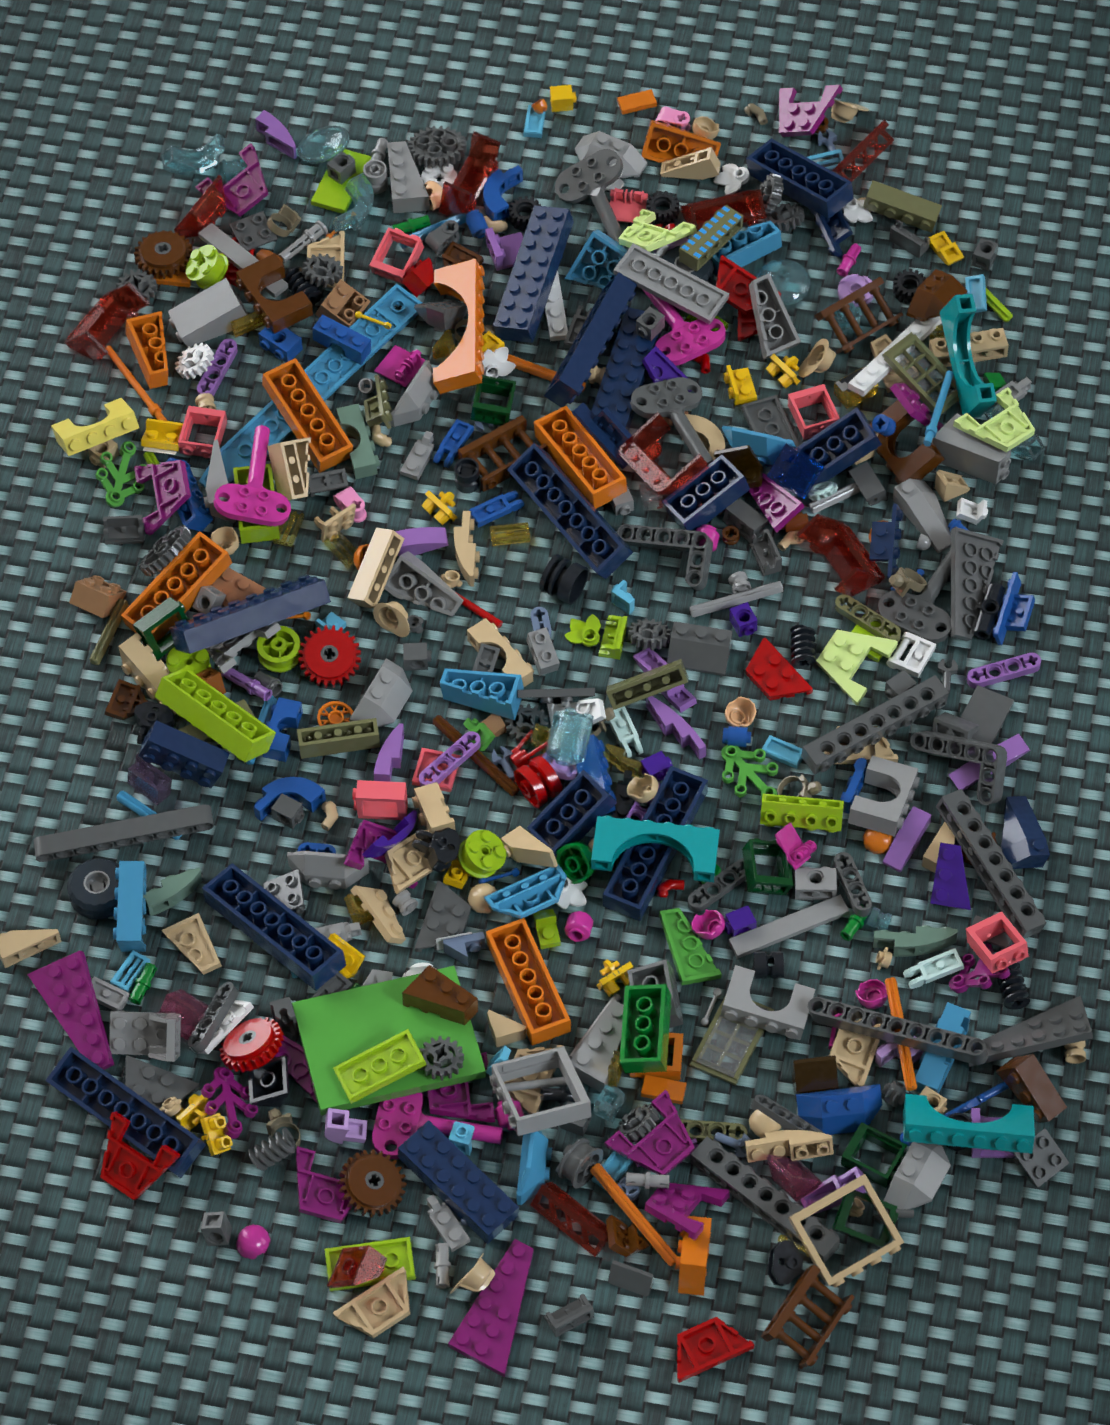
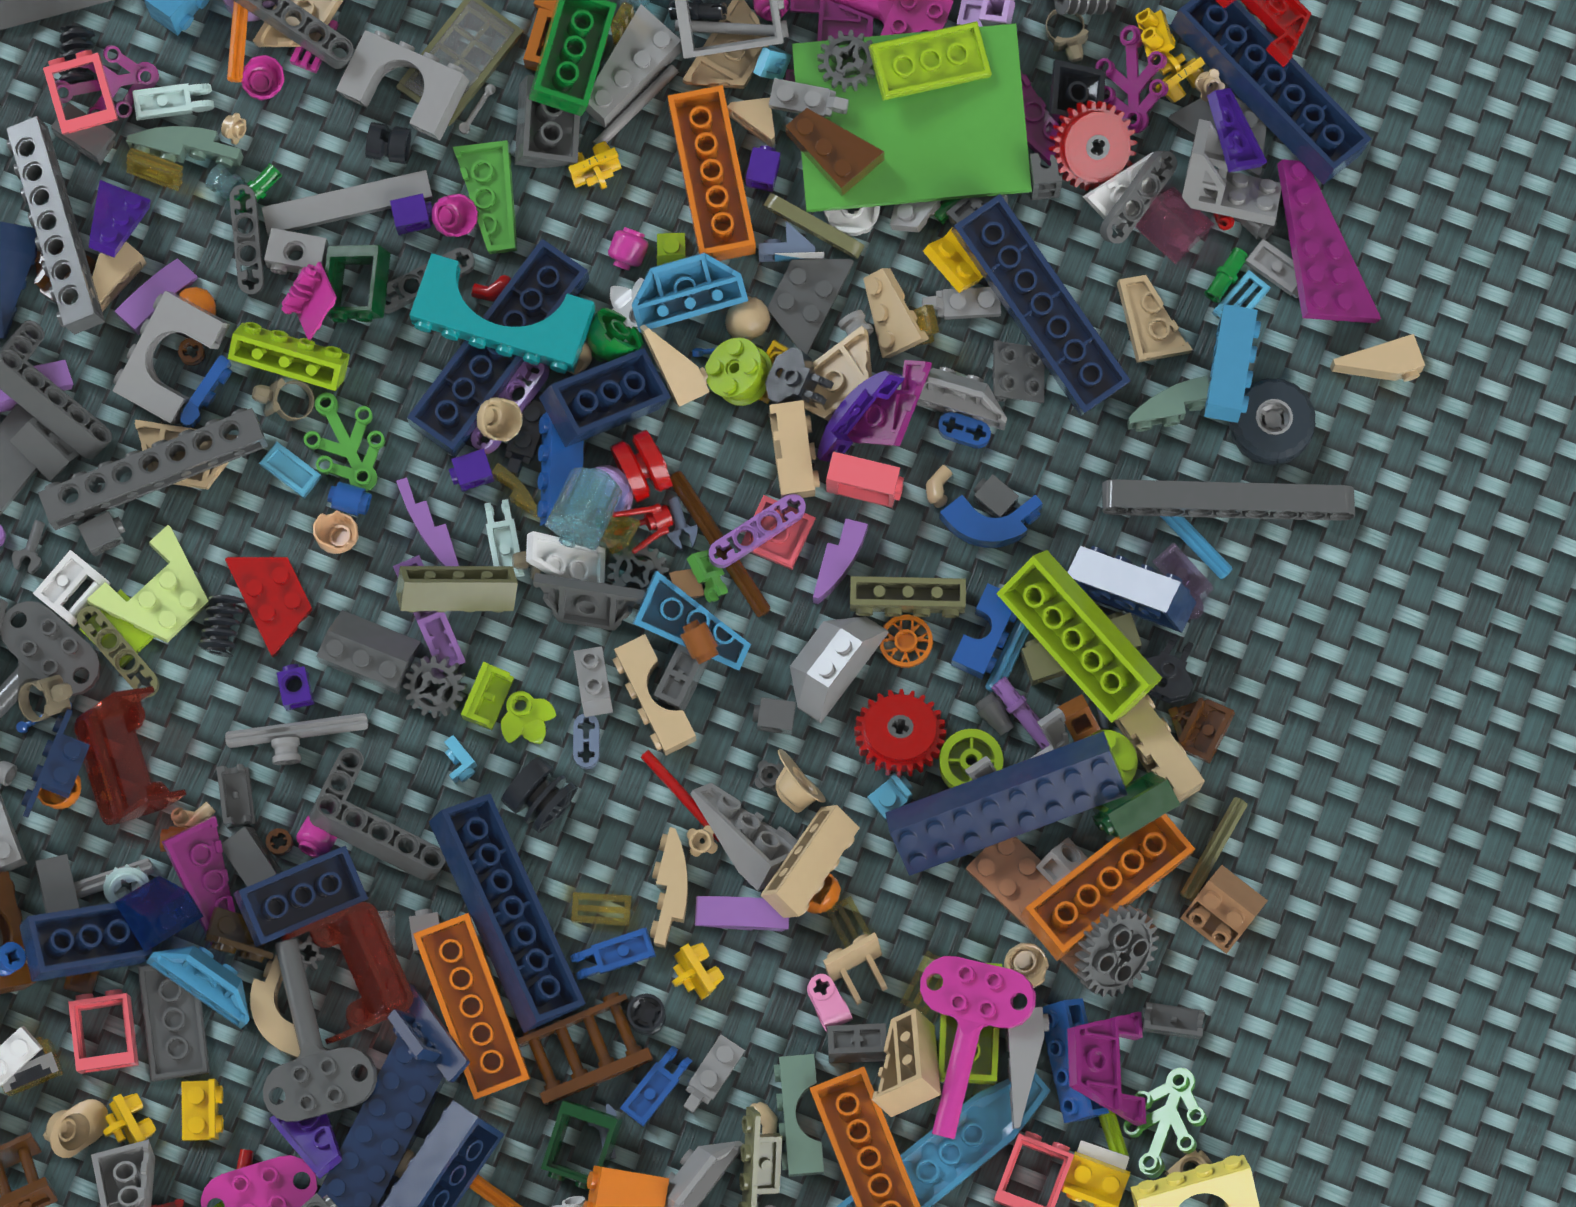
camera: 170 degrees left, 20 degrees up
none -> clear yellow tile [127,148,183,191]
none -> dark orange brick [680,619,719,664]
none -> dark purple brick [745,146,781,192]
none -> olive beam [763,193,865,259]
none -> light grey hinge [769,78,849,117]
none -> dark purple wing [1207,88,1267,173]

